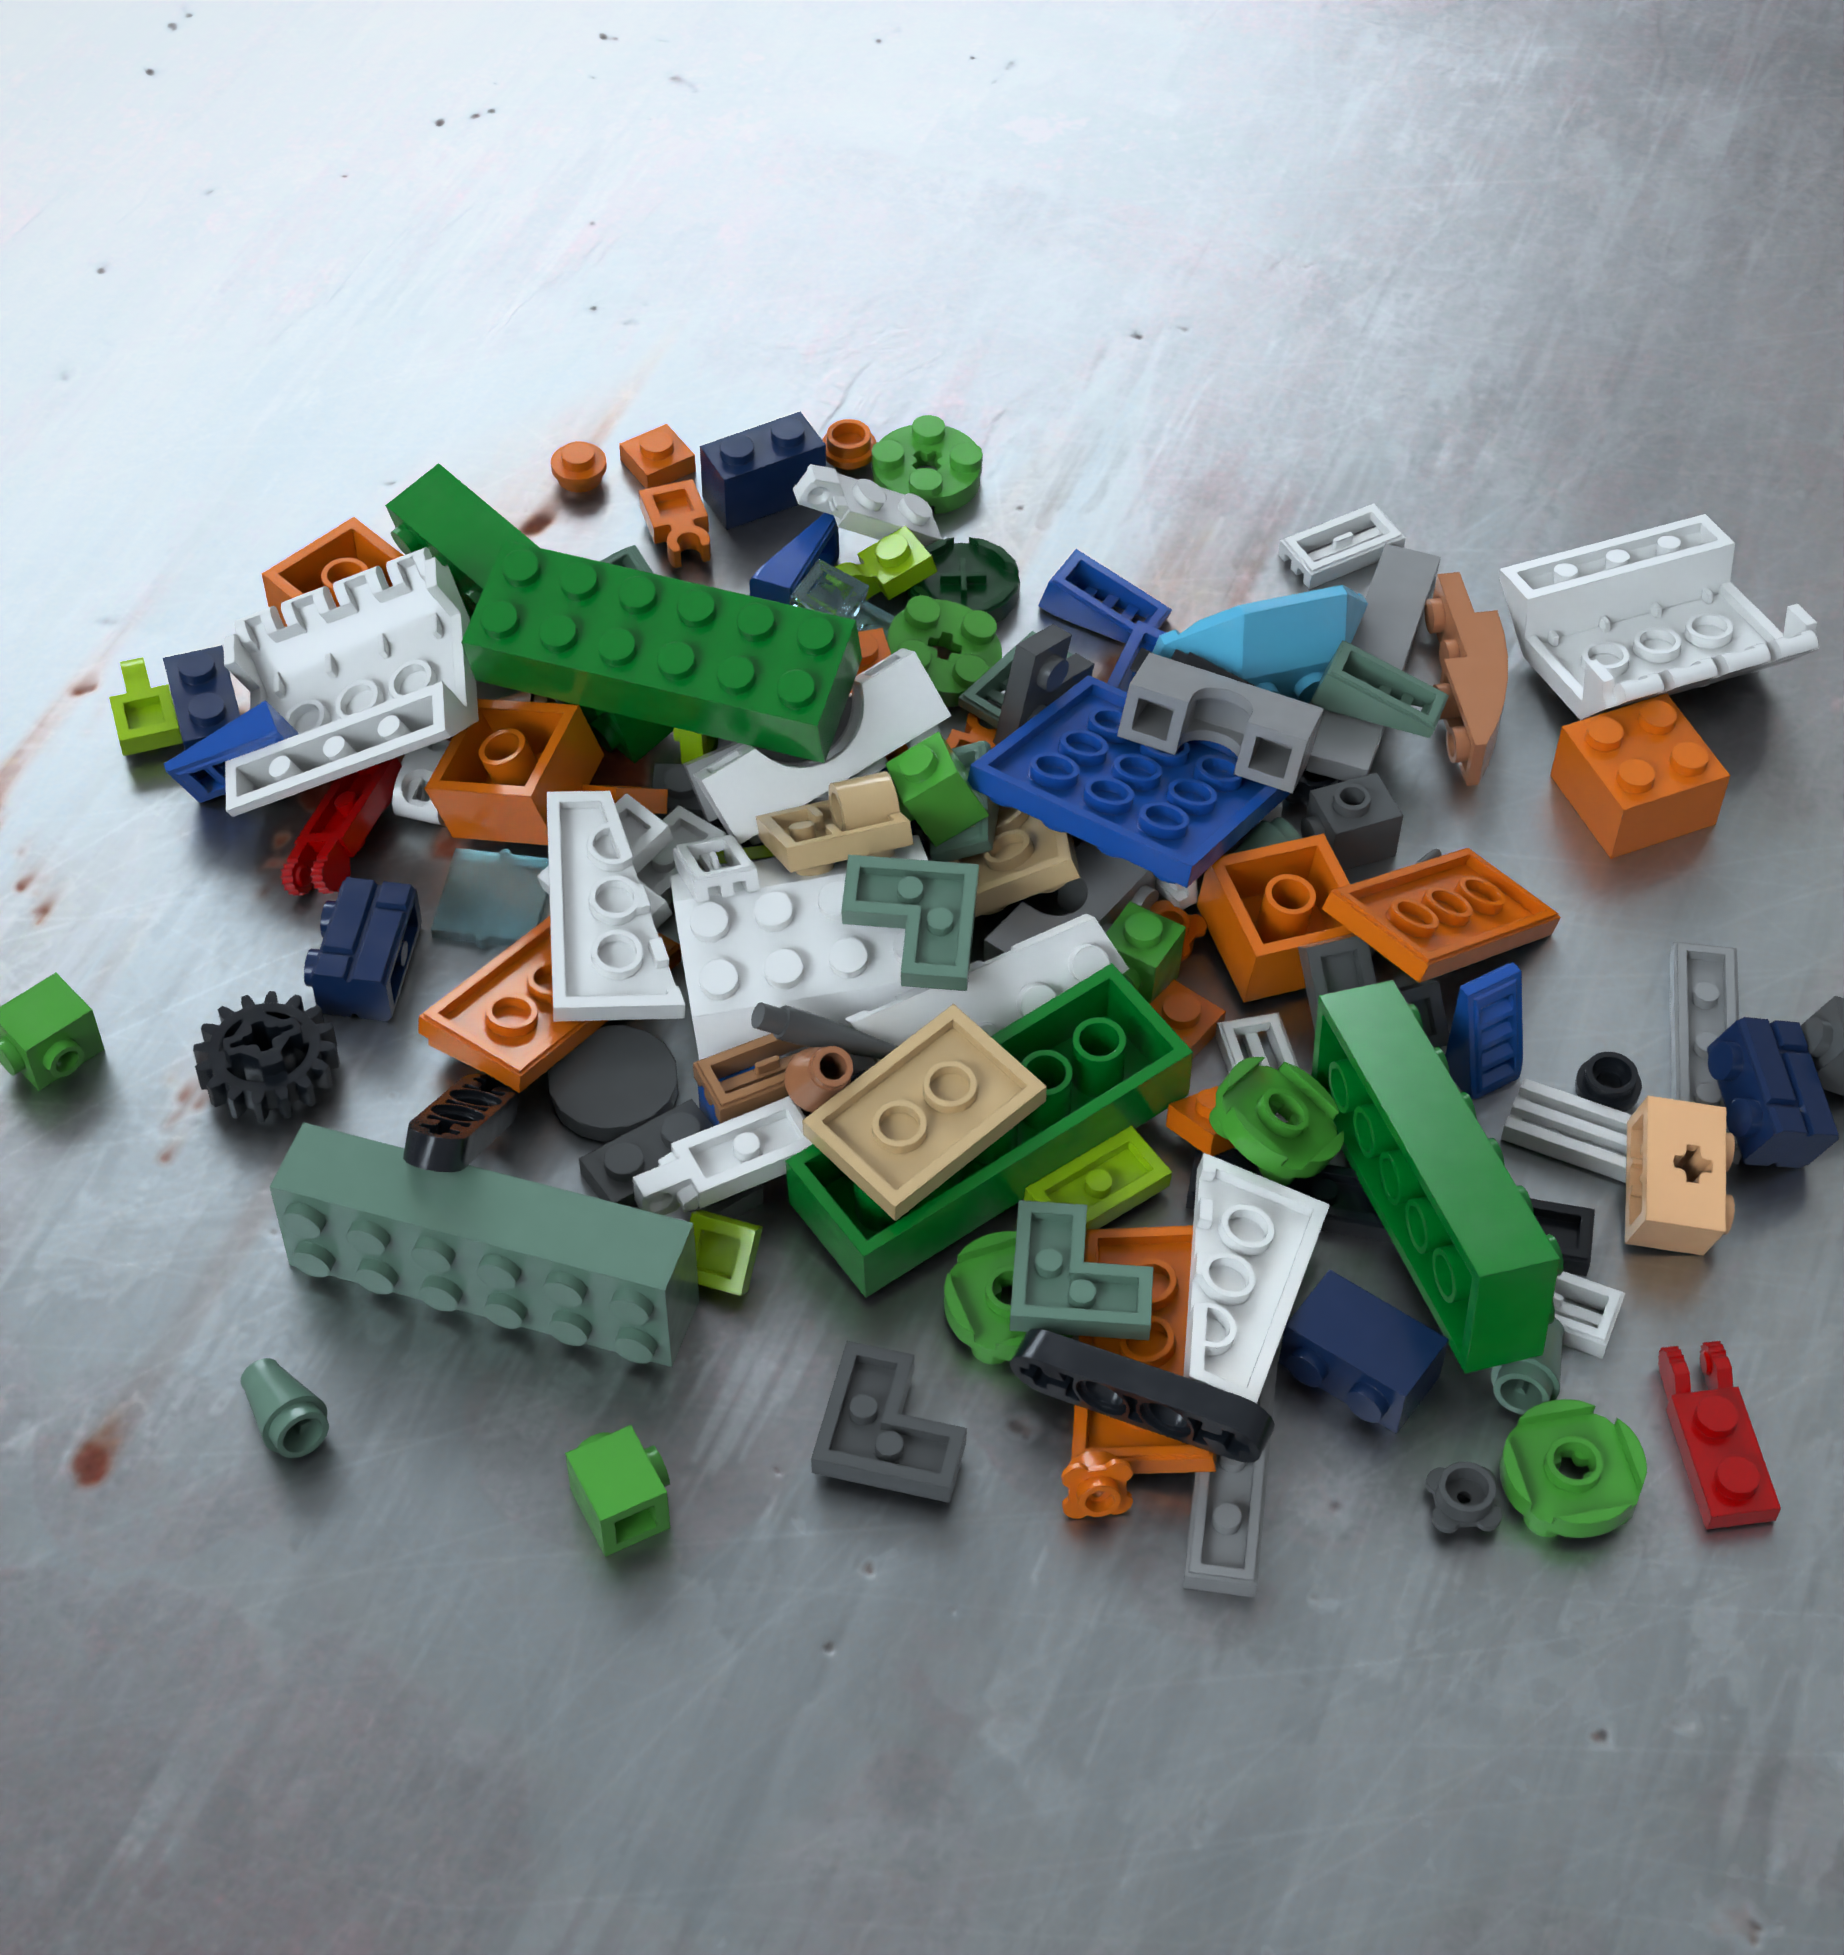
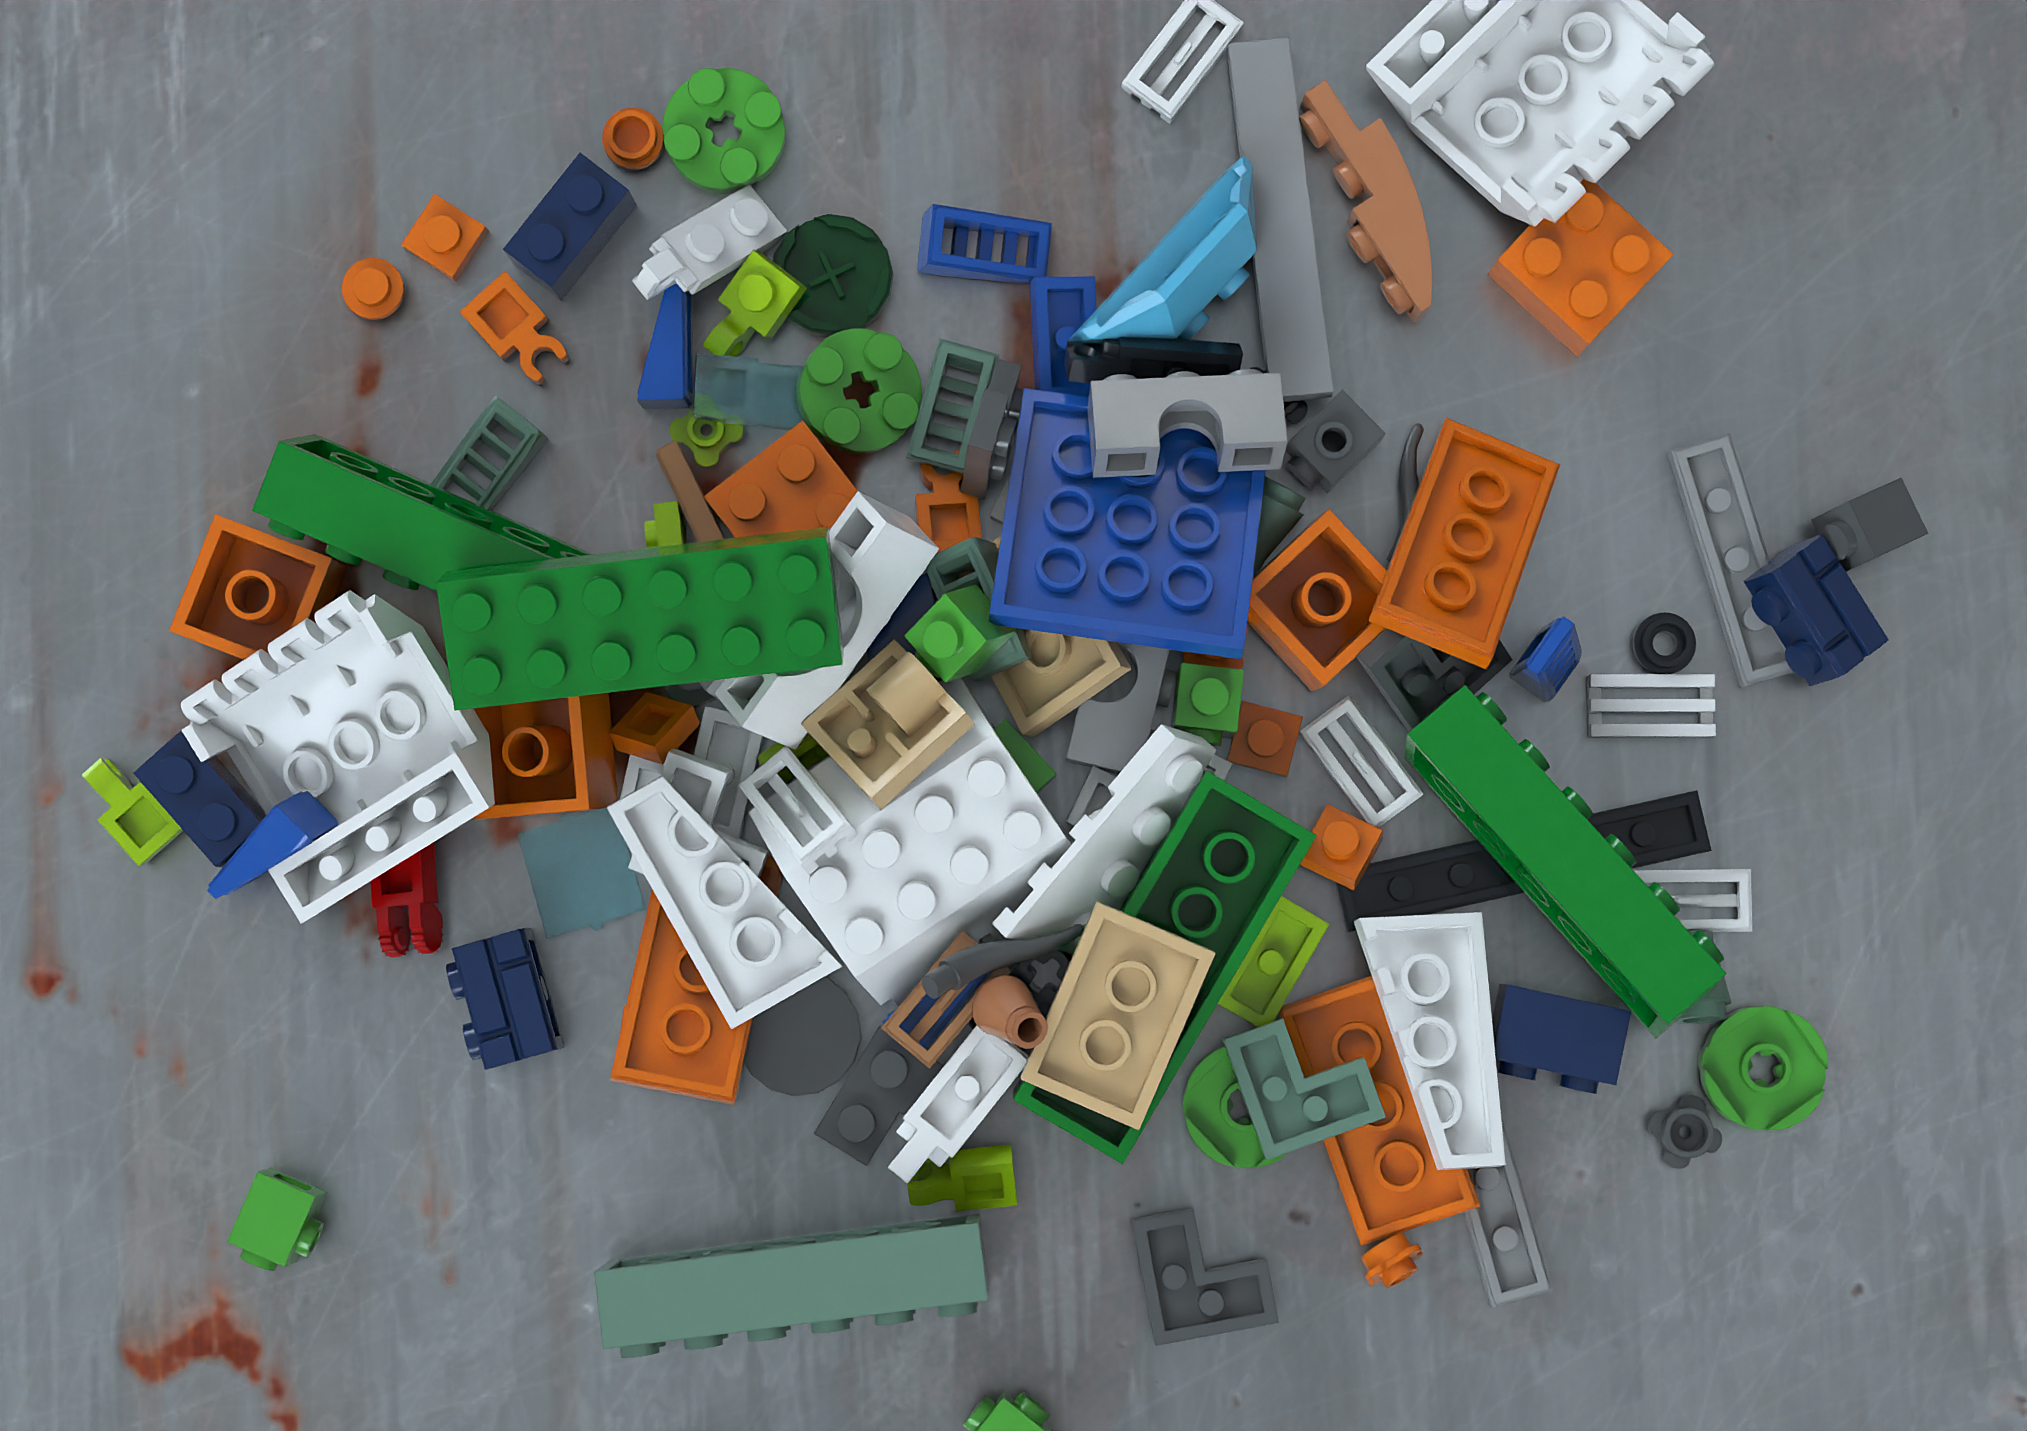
camera: 20 degrees left, 35 degrees up
black gear [193,991,340,1122] -> none
black beam [403,1074,520,1172] -> none
sand green plate [841,855,979,991] -> none
black beam [1010,1329,1275,1463] -> none
bright green plate [1209,1057,1344,1186] -> none
sand green slope [1310,640,1449,738] -> none
light nougat brick [1625,1095,1735,1256] -> none
red hinge [1658,1341,1781,1529] -> none

